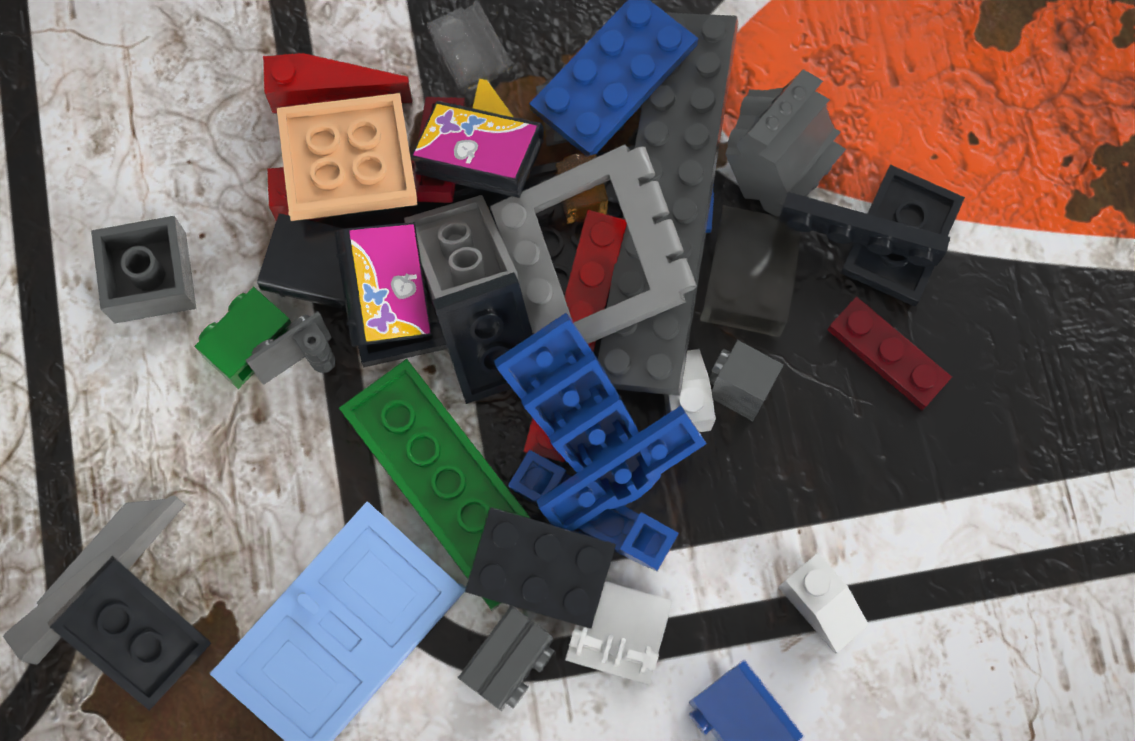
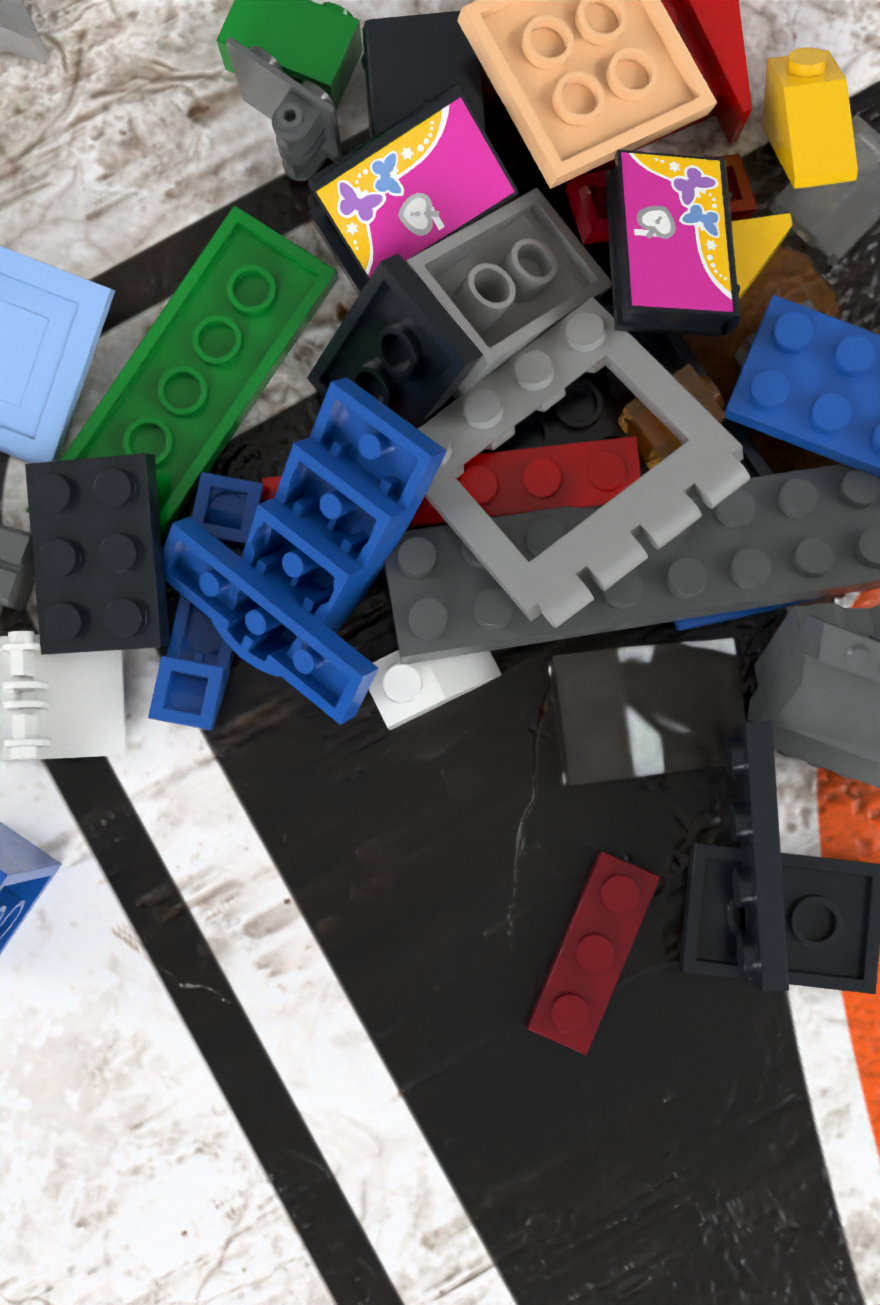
camera: 75 degrees right, 10 degrees up
dark grey brick [709,340,784,421] -> none
white slope [778,553,869,654] -> none
none -> yellow slope [762,47,858,189]

